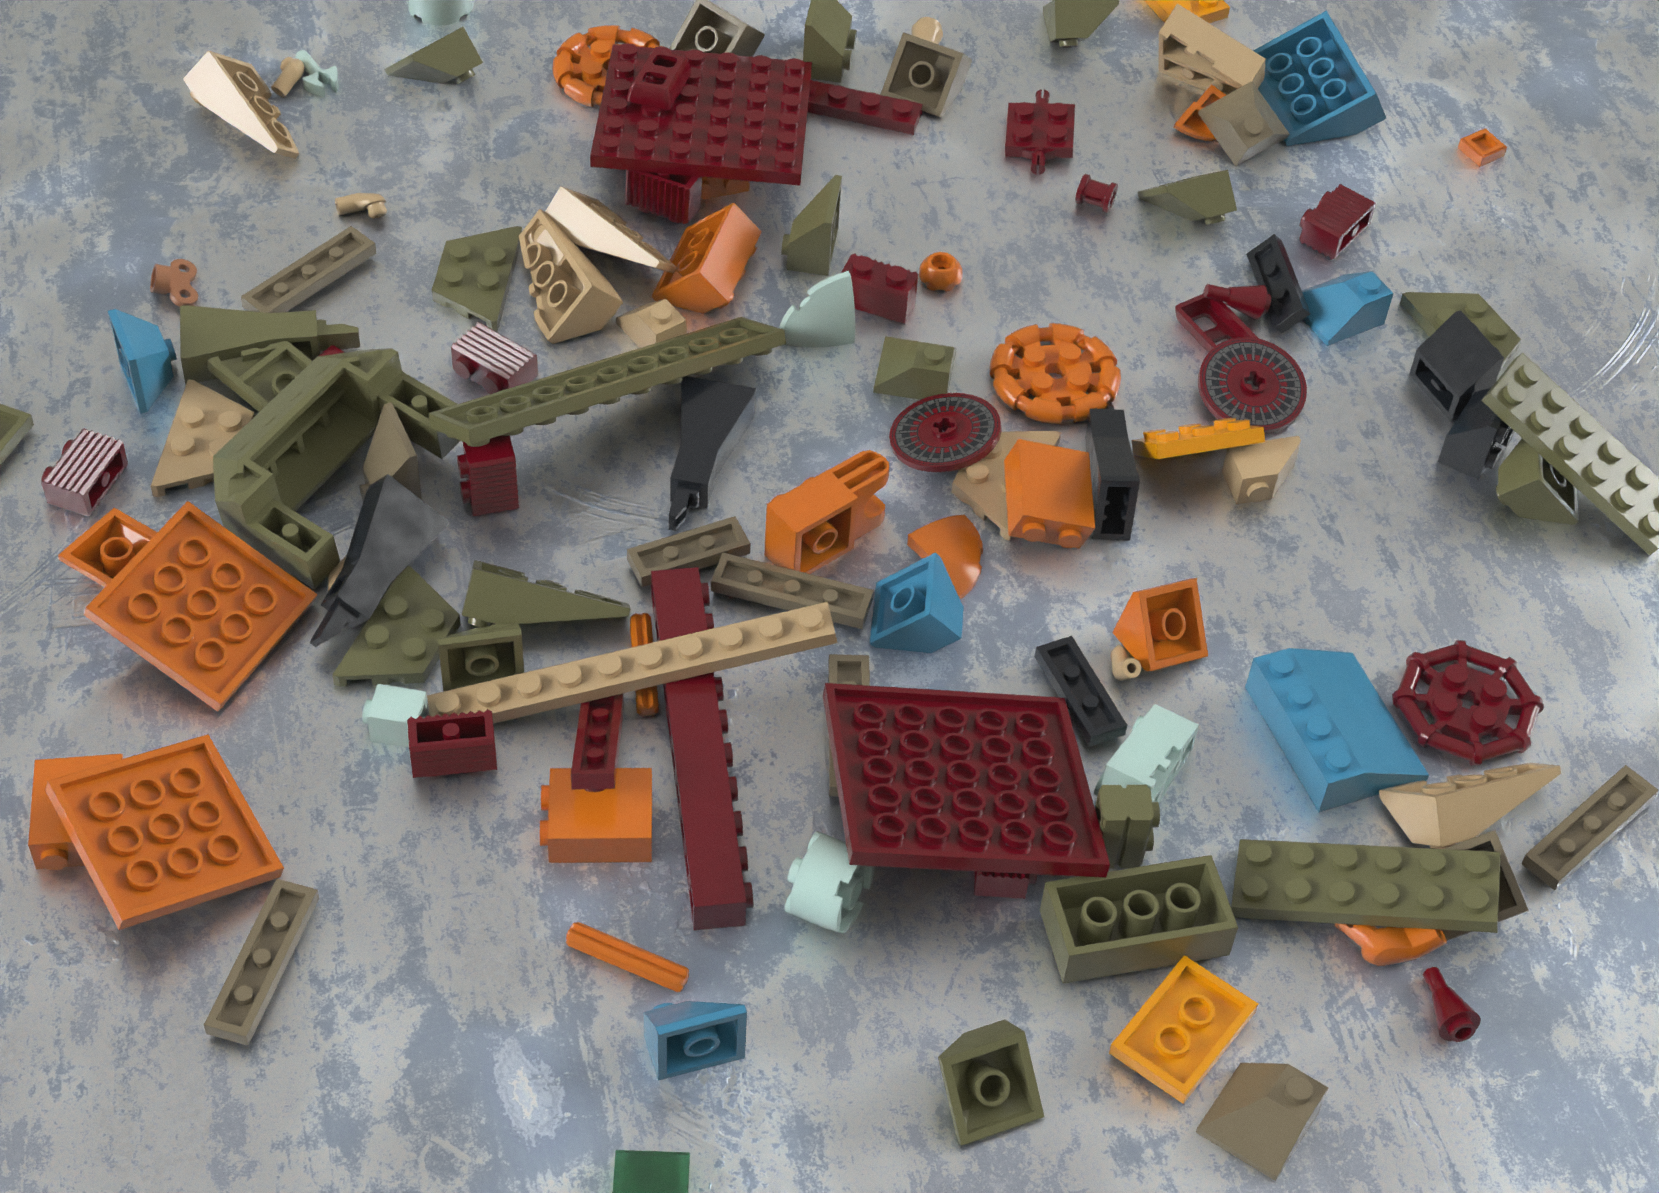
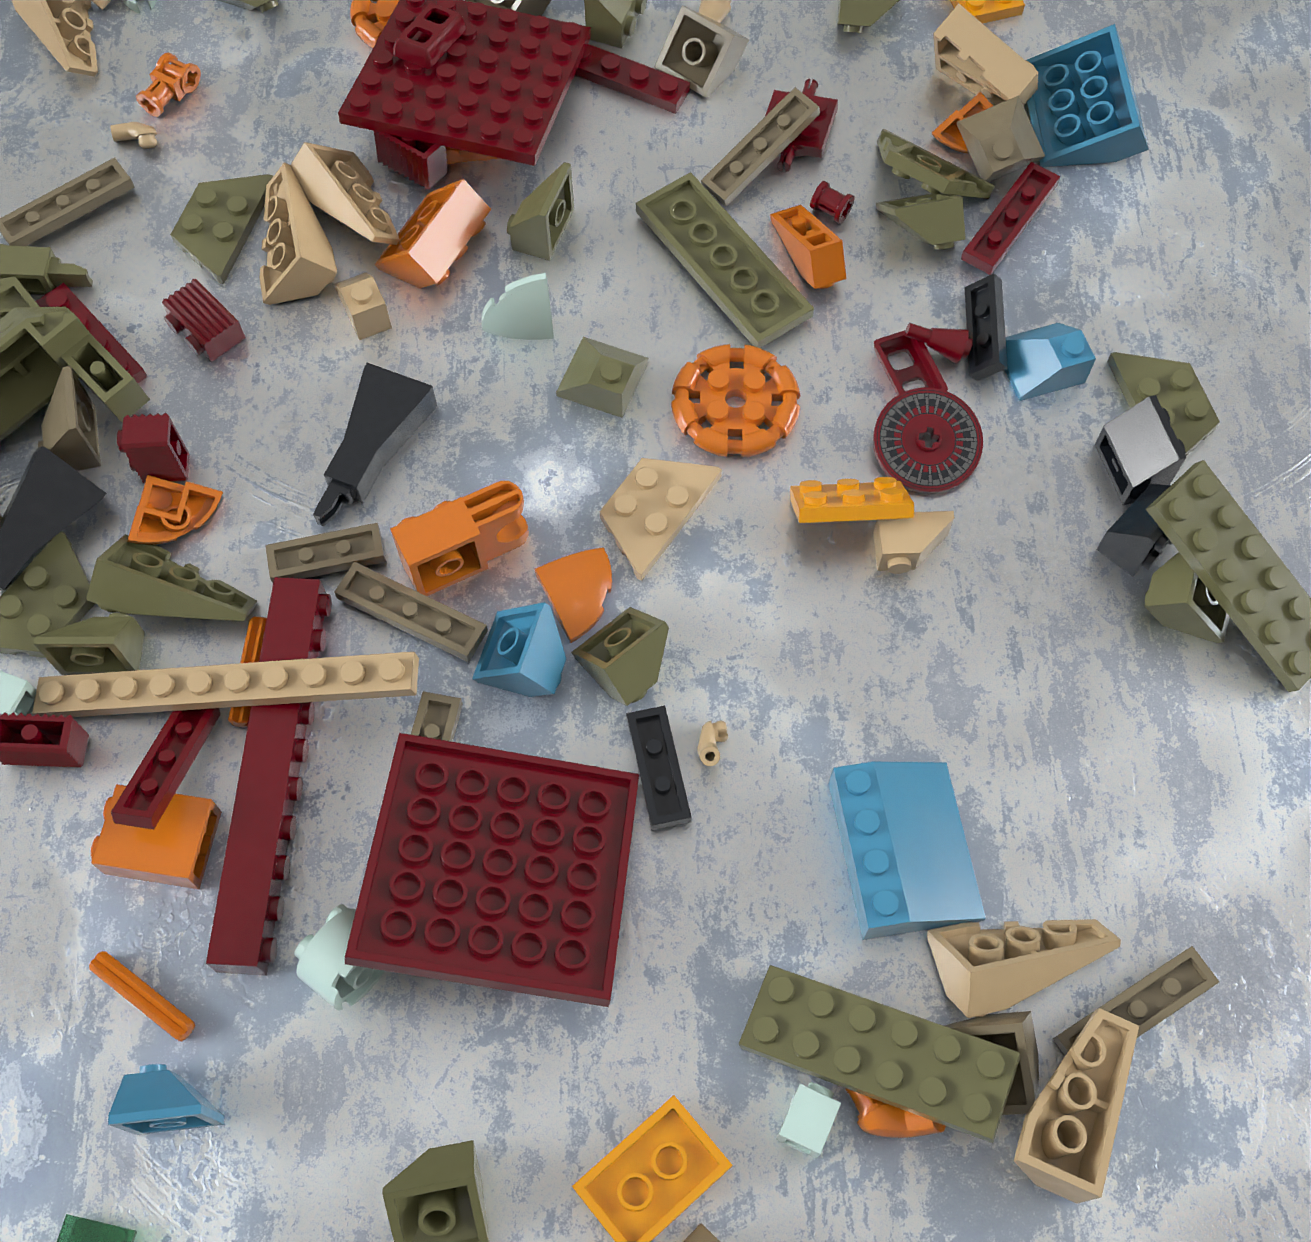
camera: 15 degrees right, 15 degrees up
olive plate [428,317,786,447] -> none
dark red brick [841,253,918,324] -> none
piece [889,393,1002,472] -> none
orange plate [919,252,963,291] -> none
orange brick [1004,439,1095,549] -> none
olive brick [1040,855,1238,984] -> none
black piece [1085,402,1140,540] -> none
light aqua wedge [1094,704,1199,803] -> none
olive brick [1095,785,1160,868] -> none
orange slope [1112,578,1208,671] -> none
dark red brick [1299,184,1376,260] -> none
dark red plate [1392,640,1544,766] -> none
dark red cone [1423,967,1481,1042] -> none
orange tile [1458,128,1507,167] -> none
none -> orange brick [127,475,223,545]
none -> orange connector [136,52,201,117]
none -> olive slope [571,607,669,706]
none -> olive plate [636,172,814,348]
none -> dark tan plate [701,87,820,207]
none -> orange slope [770,204,847,289]
none -> light aqua brick [776,1082,841,1159]
none -> olive wing [877,129,995,199]
none -> dark red plate [961,162,1061,275]
none -> tan wedge [1014,1008,1139,1203]

